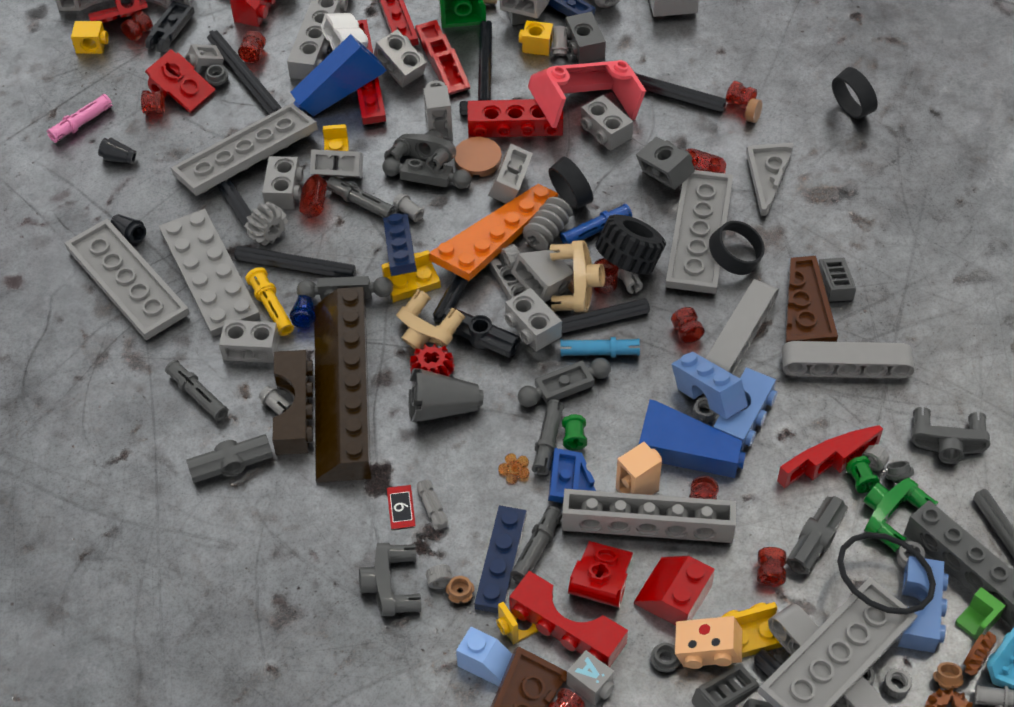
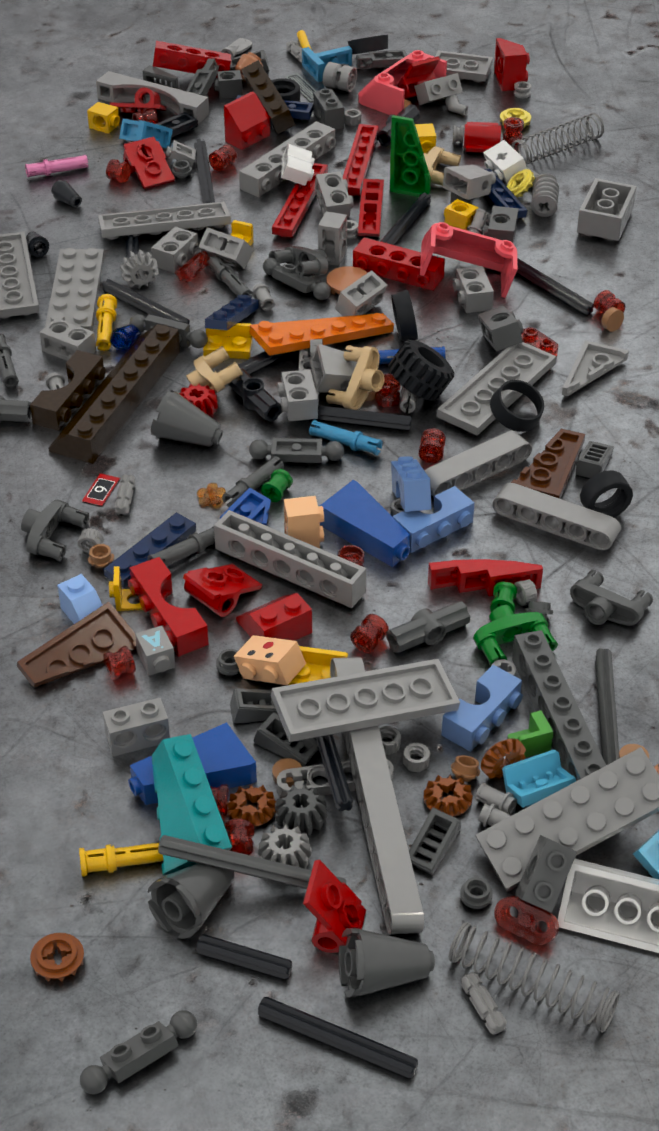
camera: 25 degrees right, 10 degrees down
blue slope [290,34,387,116] -> none
light grey piece [523,197,573,251] -> none
black piece [837,532,936,615] -> none
none -> dark azure bracket [119,119,173,148]
none -> black tyre [580,470,633,518]

